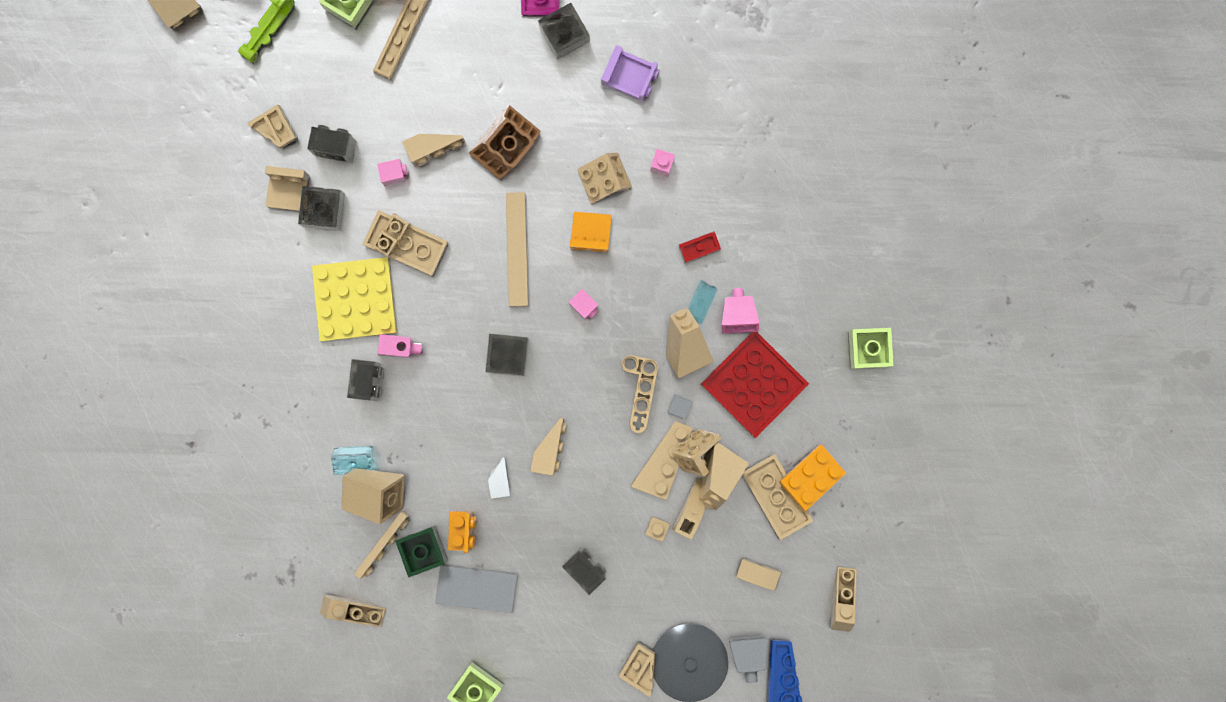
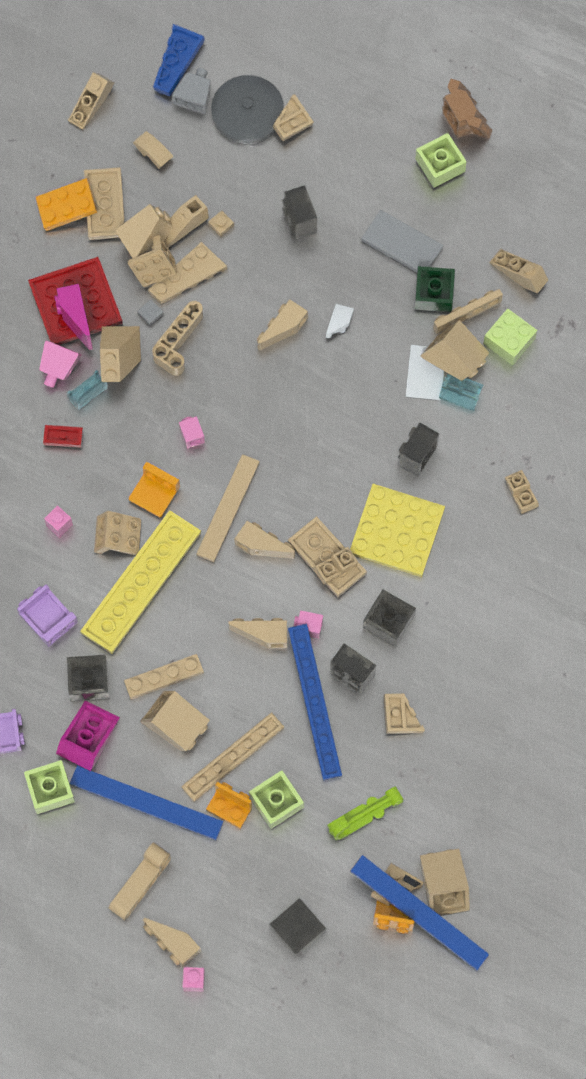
camera: 155 degrees left, 15 degrees down
tan bracket [265,166,309,212] -> none
bright pink torso [378,334,422,358] -> none
light orange bracket [448,511,476,553] -> none
medium nougat slope [469,105,541,179] -> none
clear smoke brick [485,334,529,377] -> none
none -> dark pink slope [54,284,93,350]
none -> light yellow plate [80,510,201,654]
none -> tan plate [124,654,204,700]
none -> tan slope [140,691,210,751]
none -> tan slope [234,521,295,559]
none -> blue tile [288,624,342,780]
none -> white sticker [406,345,444,400]
none -> yellowish green brick [483,309,537,366]
none -> tan slope [505,470,539,514]

